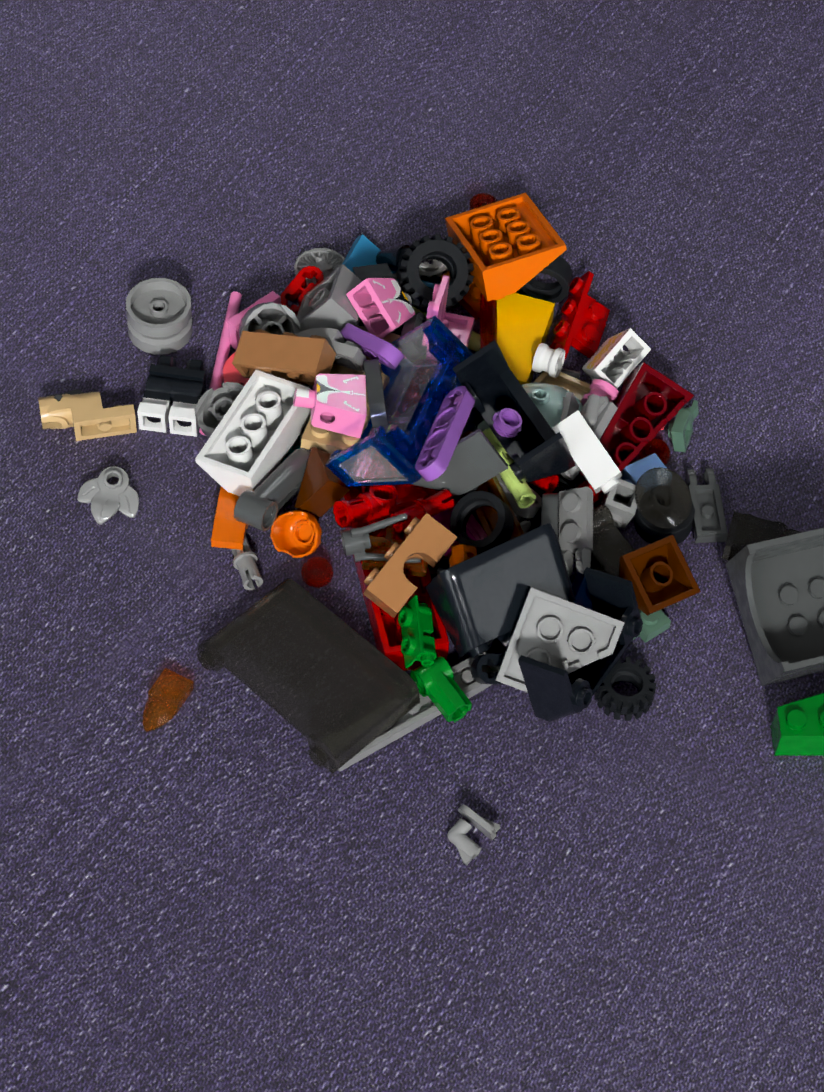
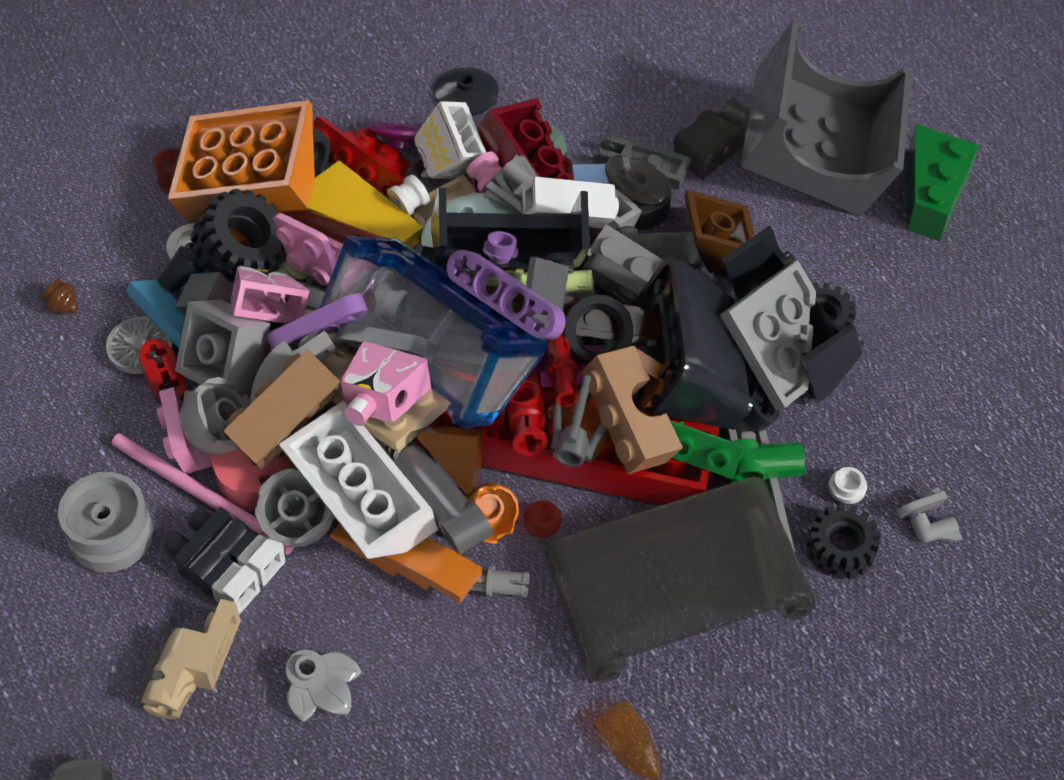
camera: 60 degrees left, 0 degrees up
none -> reddish brown plate [40,279,78,314]
none -> magenta dish [368,123,421,148]
none -> black dish [435,67,499,116]
none -> black tyre [807,504,881,579]
none -> white plate [829,467,867,504]

